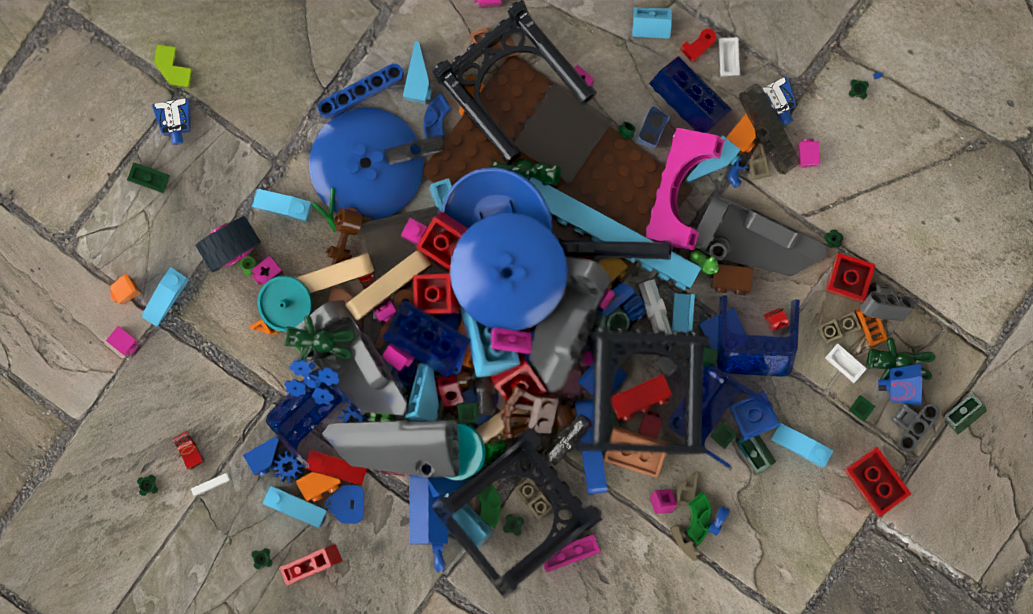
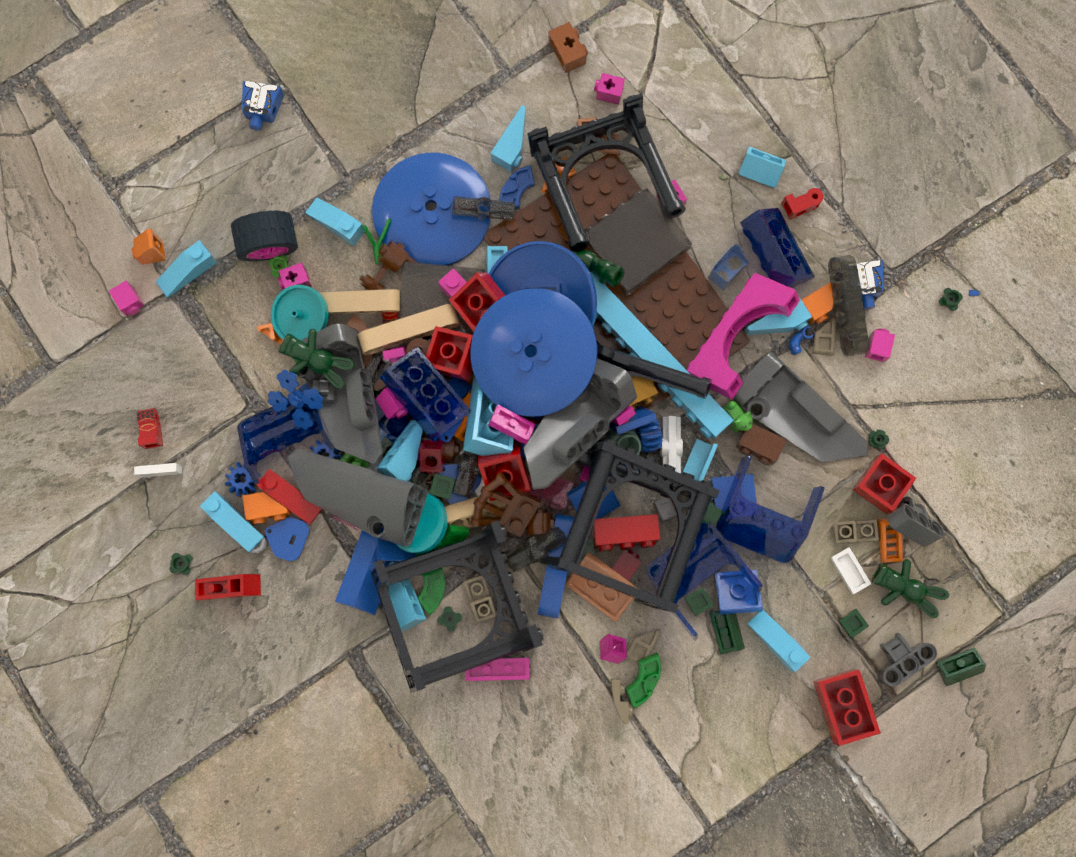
camera: 20 degrees right, 5 degrees down
dark green plate [127,162,170,194] -> none
dark green plate [137,475,158,496] -> none
lime tile [154,44,192,88] -> none
blue slope [243,436,280,477] -> none
blue beam [318,63,404,119] -> none
blue arm [432,544,446,573] -> none
dark green plate [618,121,636,139] -> none
blue arm [708,506,730,536] -> none
white tile [719,38,740,77] -> none
red leg [764,308,789,332] -> none
blue torso [878,364,922,405] -> none

